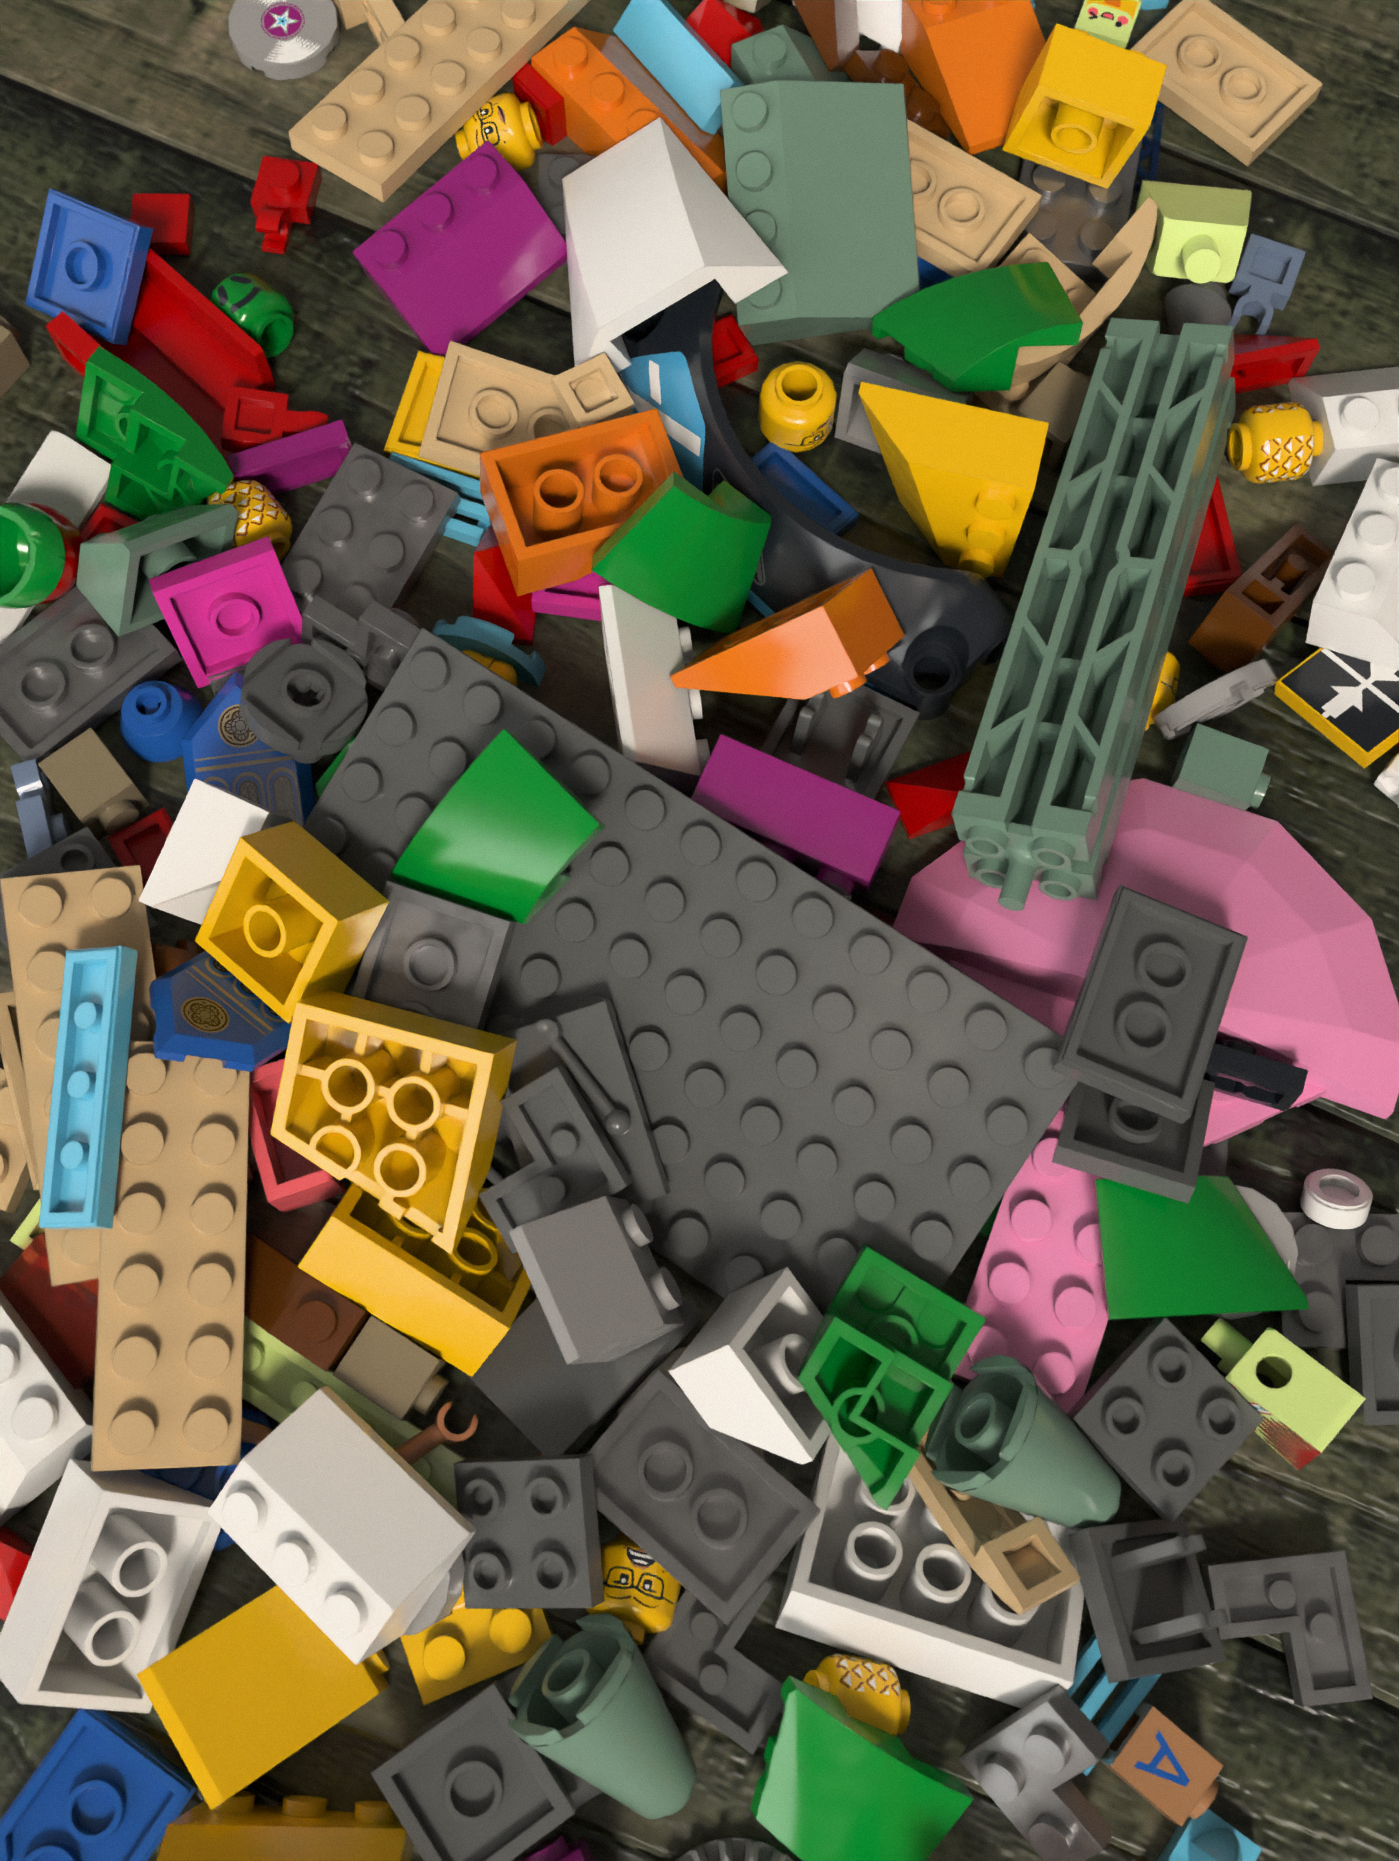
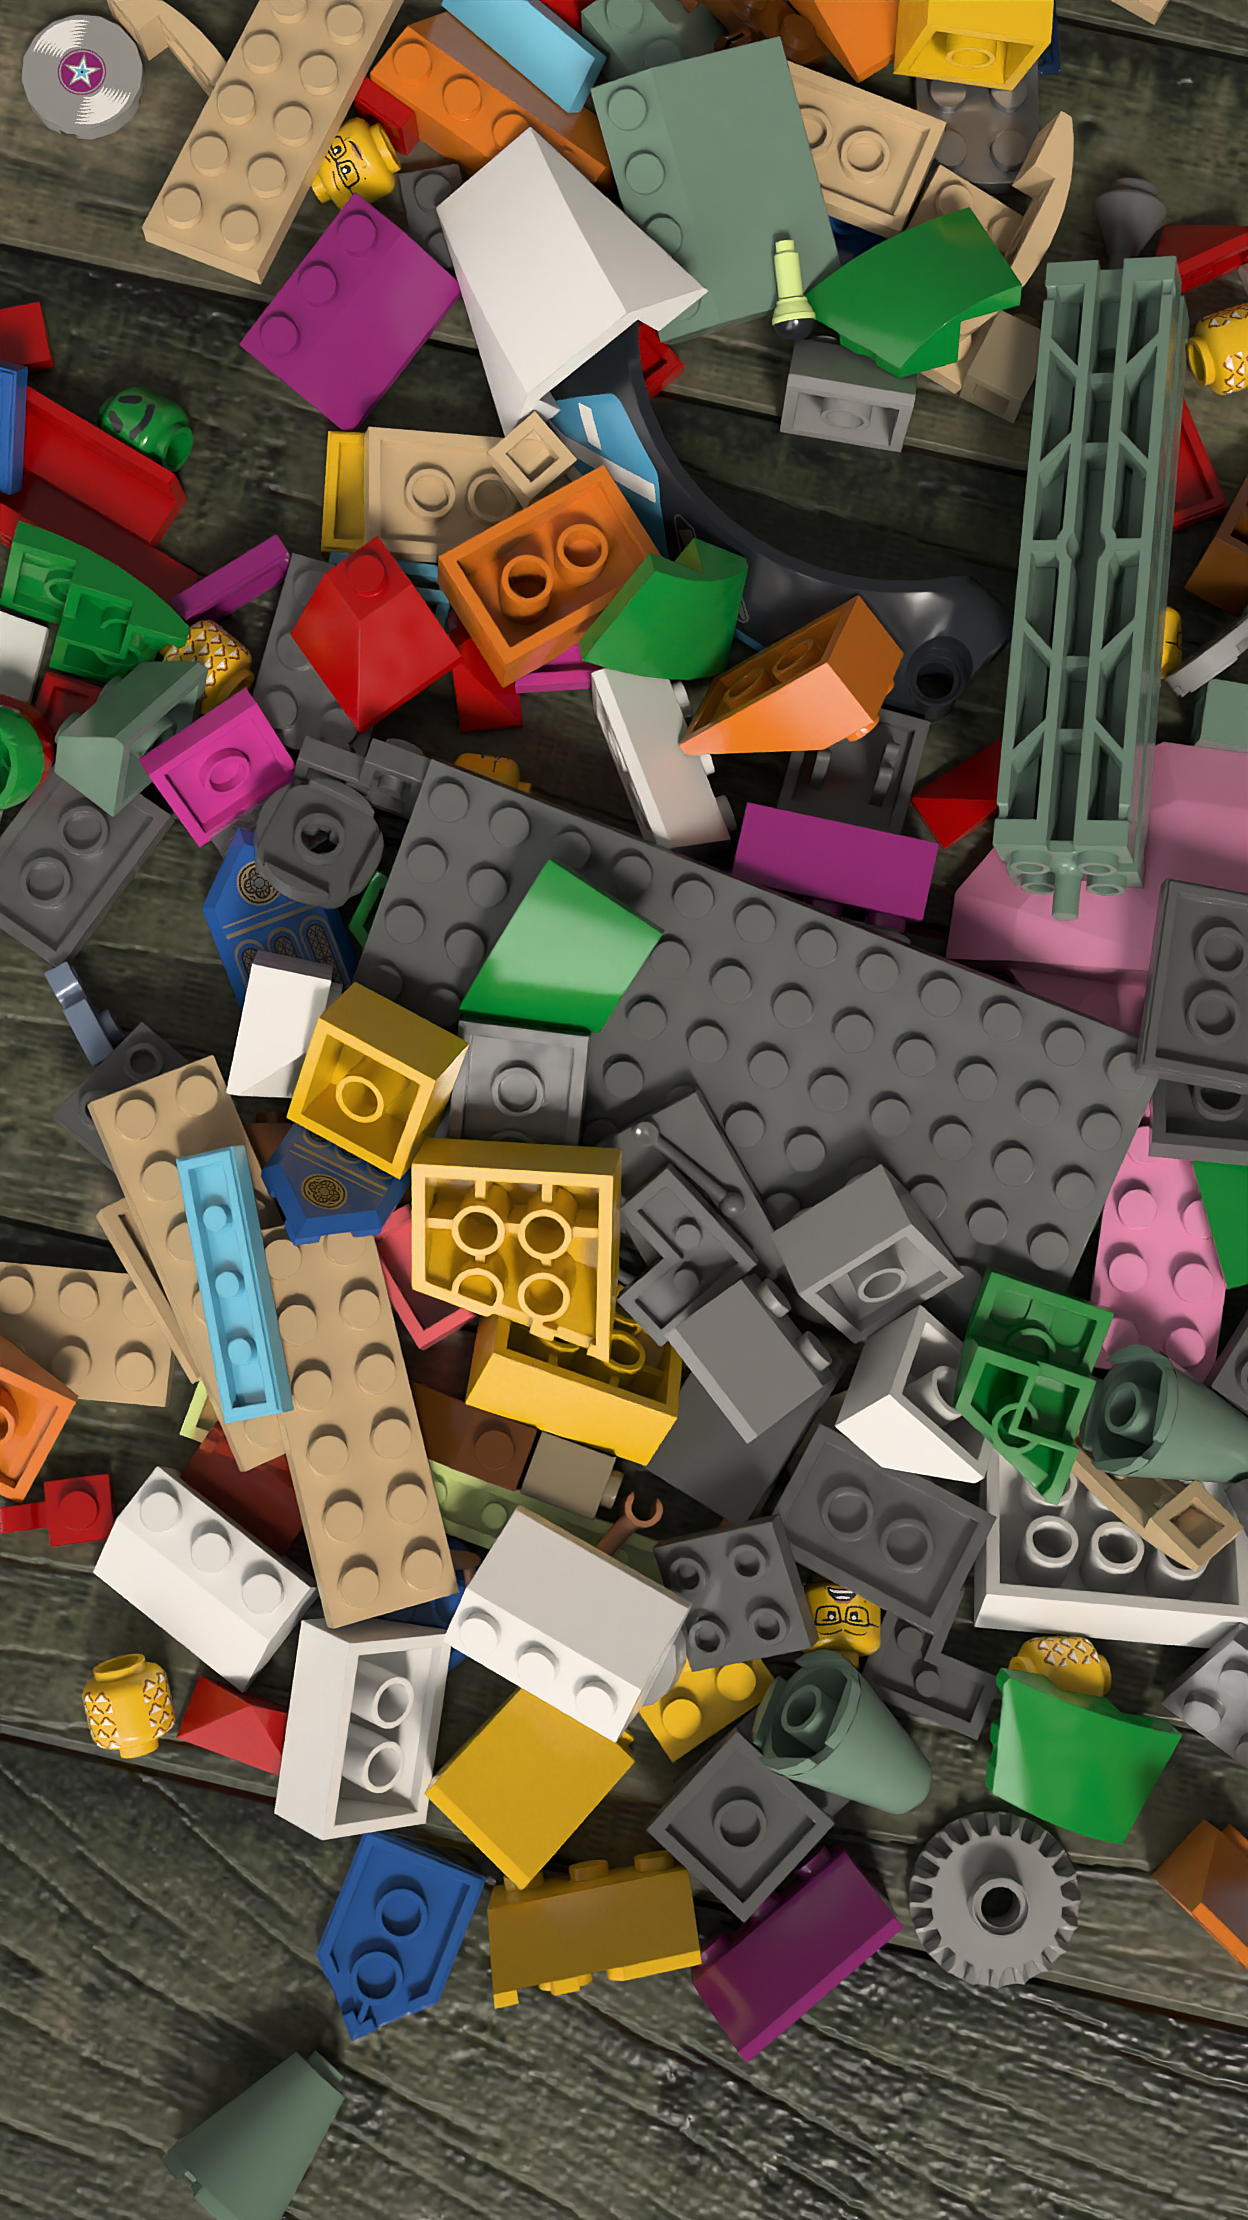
camera: 10 degrees left, 10 degrees up
dark tan brick [38,727,150,841] -> none
red tile [107,808,174,890] -> none
blue cone [120,681,203,762] -> none
red plate [220,385,329,452] -> none
red plate [250,156,322,255] -> none
medium azure tile [432,616,546,687] -> none
blue tile [751,443,859,538] -> none
yellow head [758,361,837,452] -> none
yellow wedge [858,382,1049,578] -> none
yellowish green torso [1136,180,1252,283] -> none
sand blue plate [1227,233,1306,335] -> none
none -> red slope [290,536,464,734]
none -> light grey slope [771,1164,964,1344]
none -> yellowish green piece [772,240,816,341]

